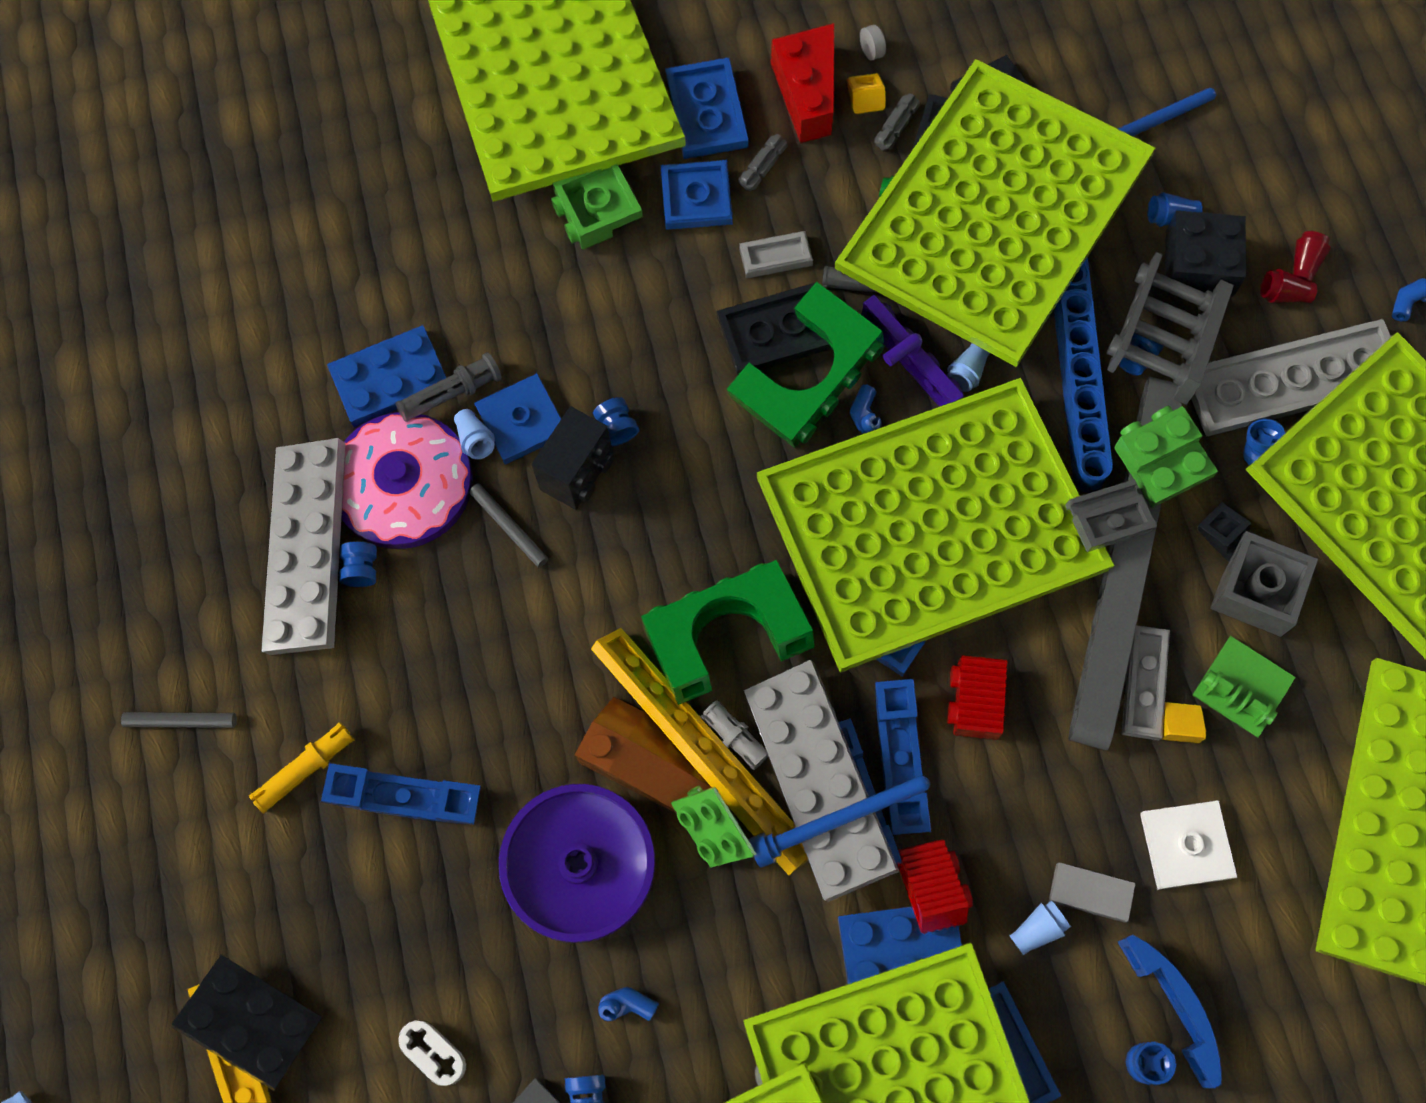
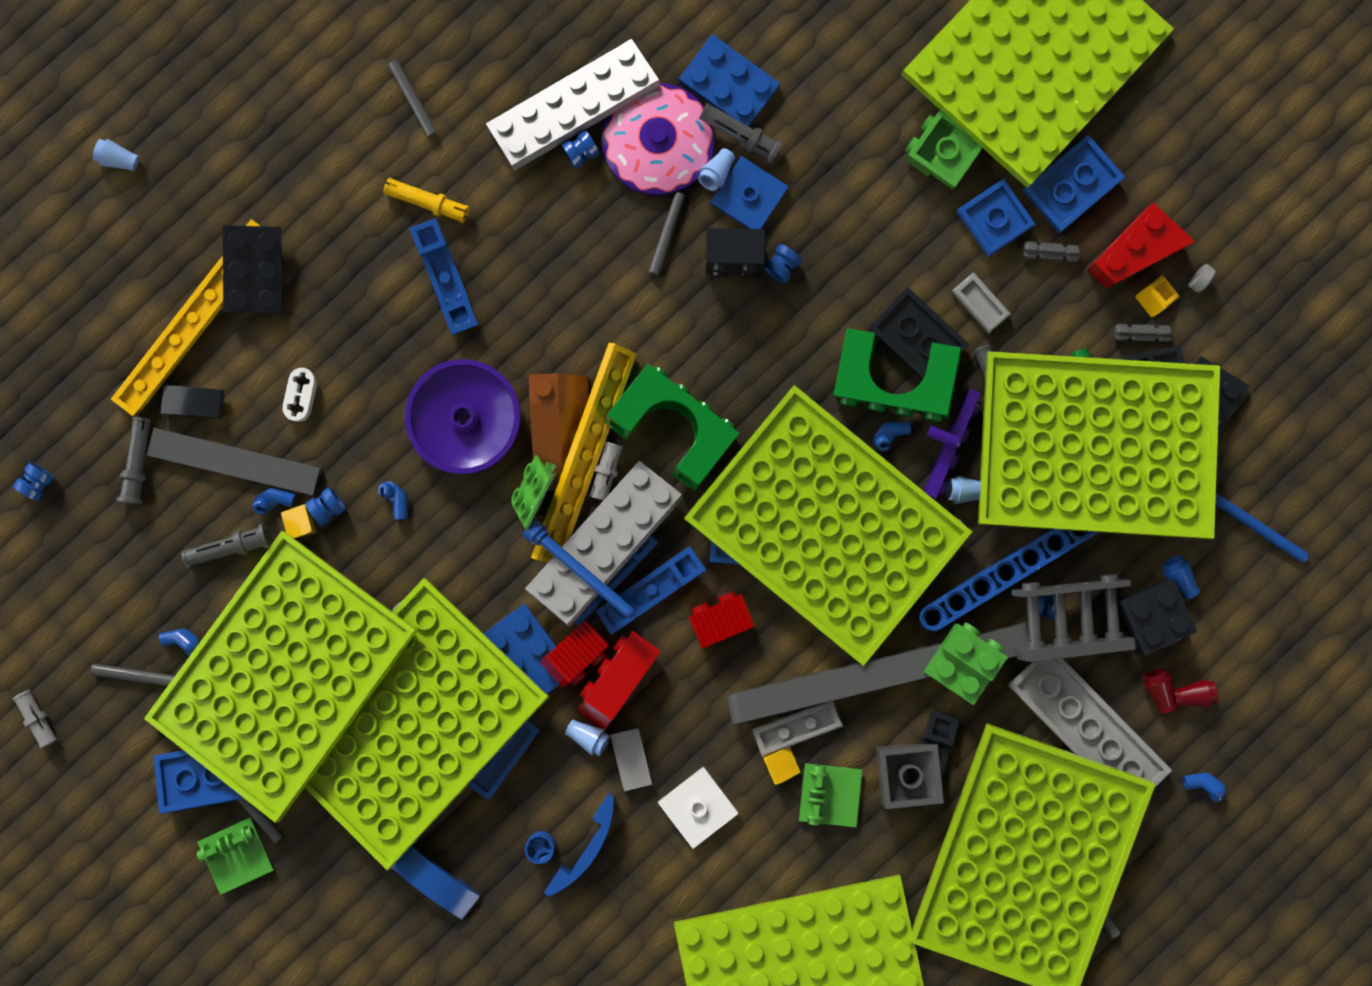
camera: 55 degrees right, 15 degrees up
dark grey plate [1065,479,1157,552] -> none
blue wheel [1243,419,1285,465] -> none
none -> red wedge [576,631,661,729]

